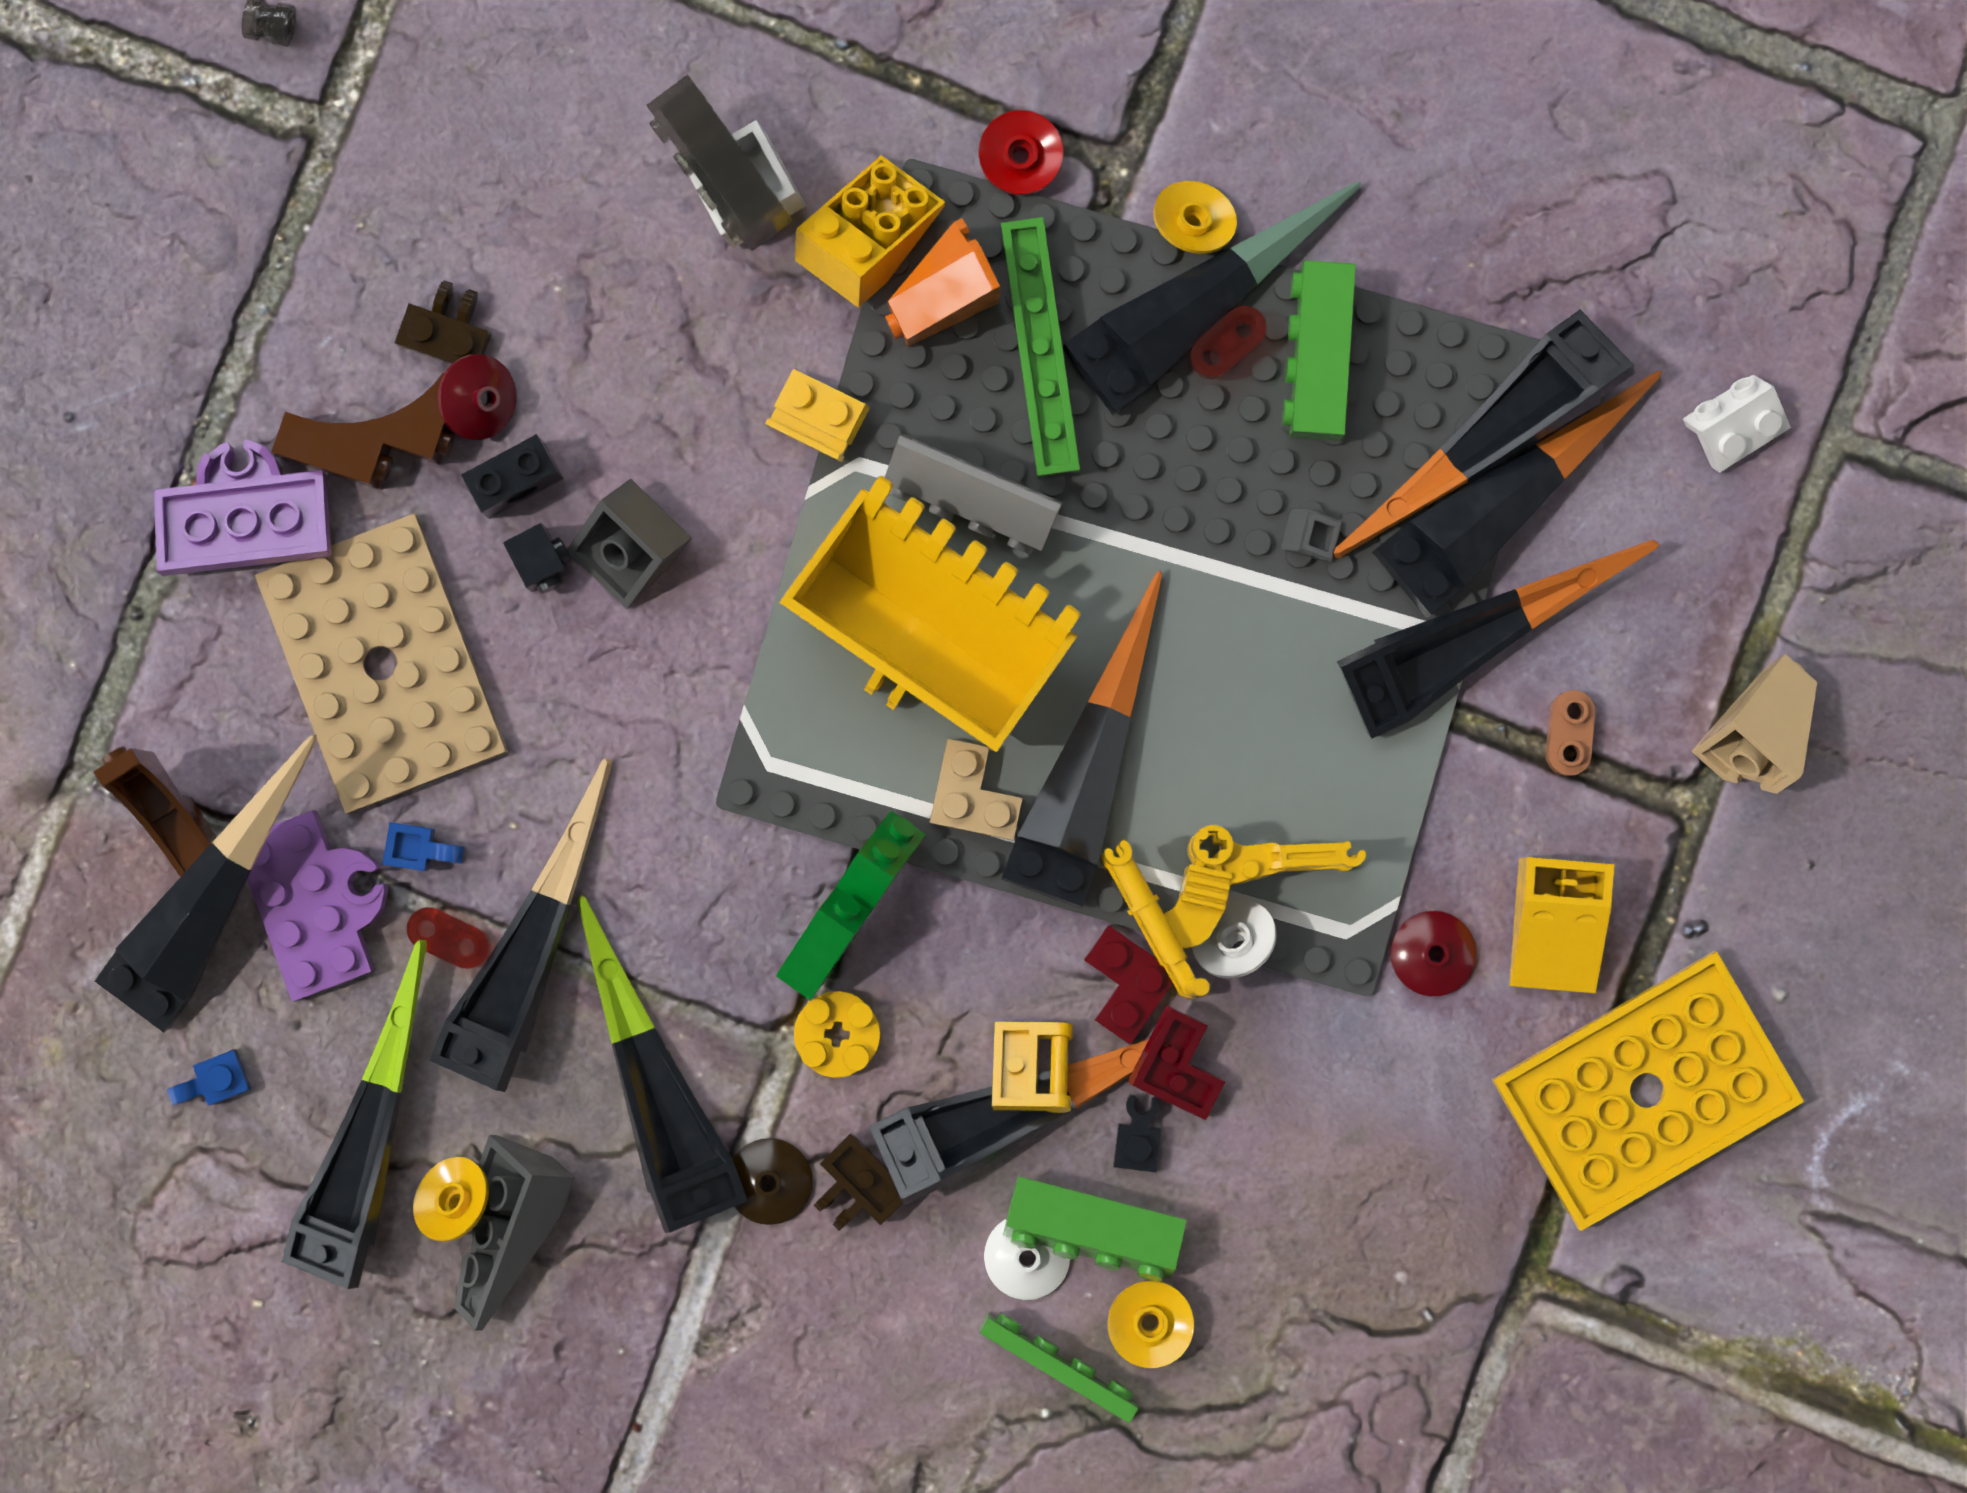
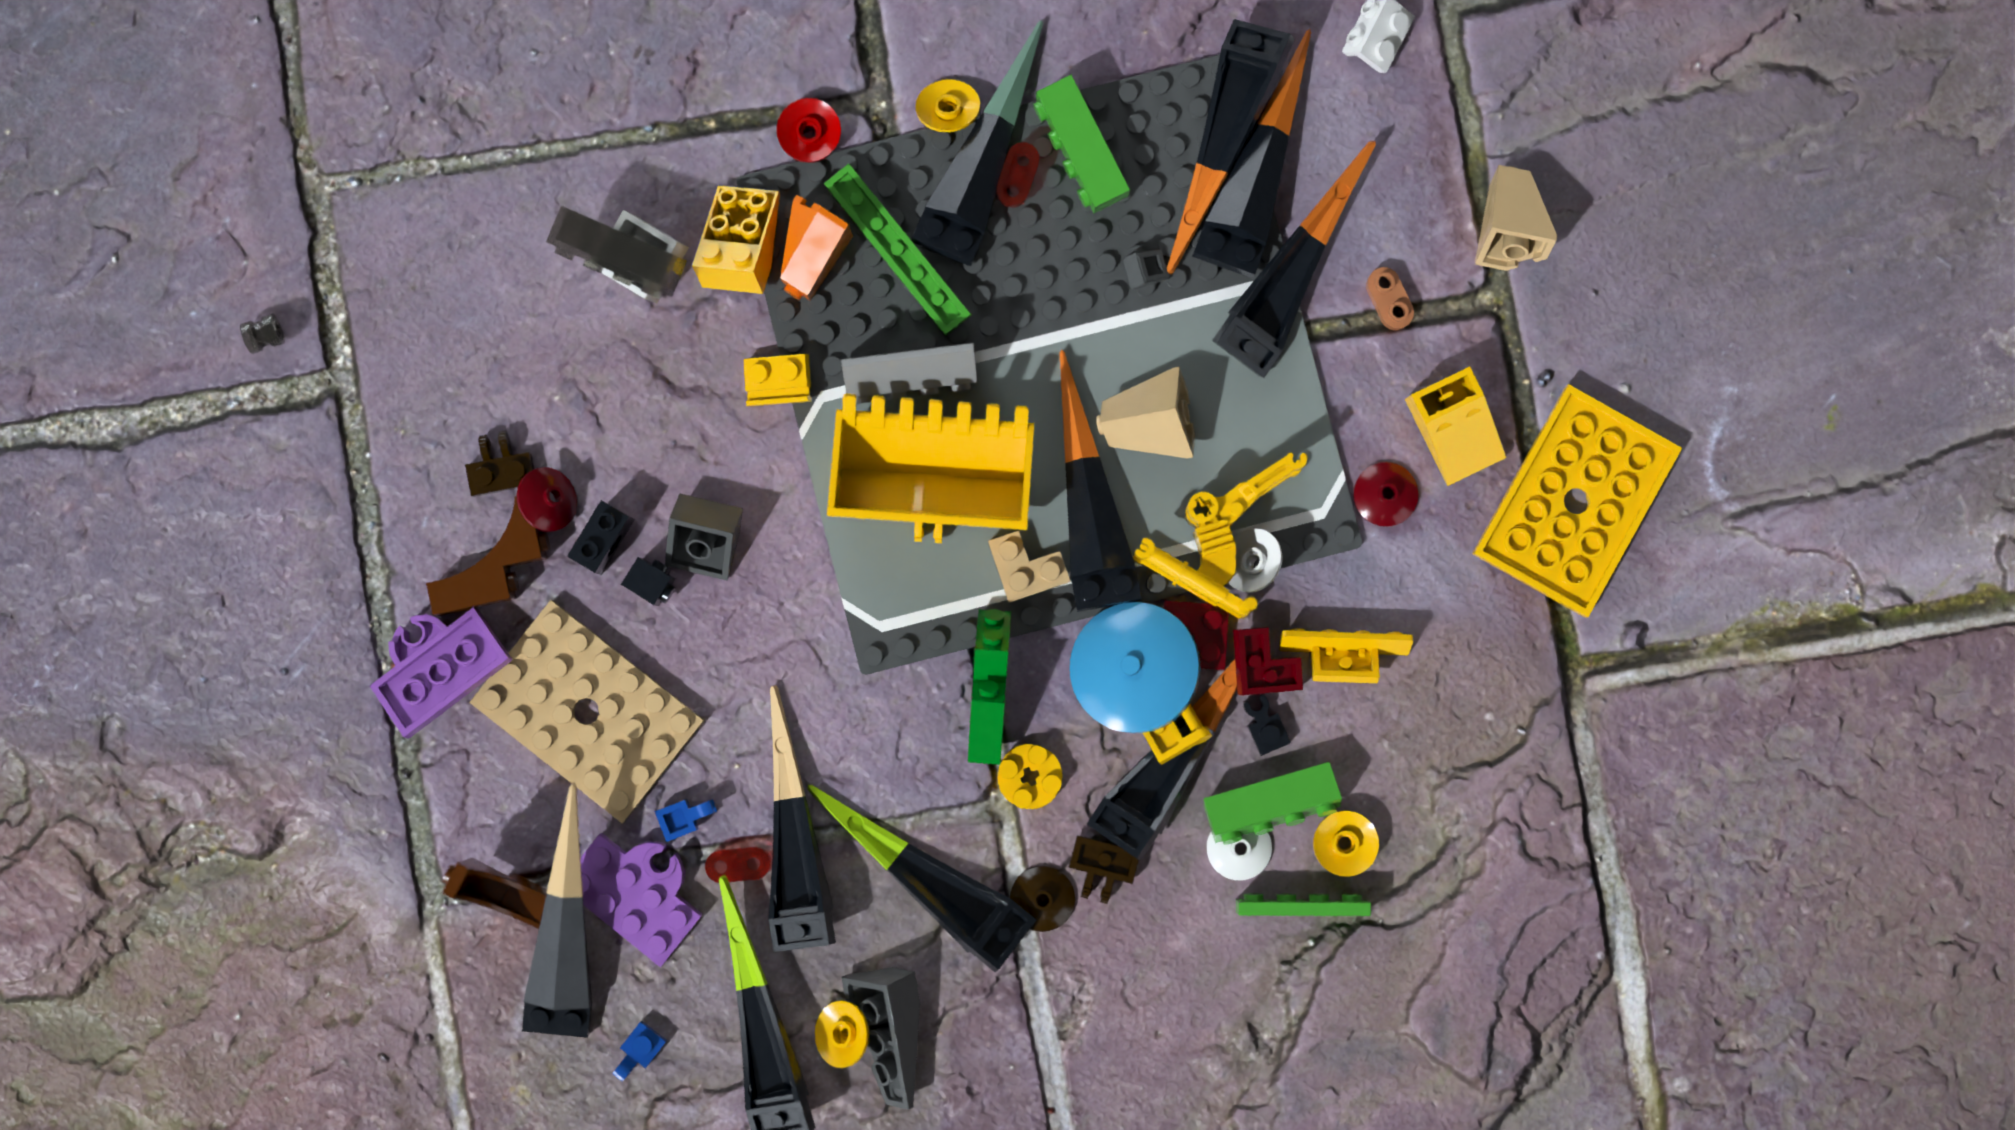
camera: 30 degrees left, 0 degrees up
none -> dark azure dish [1070,602,1201,734]
none -> tan slope [1096,367,1195,458]
none -> yellow bracket [1279,628,1413,683]

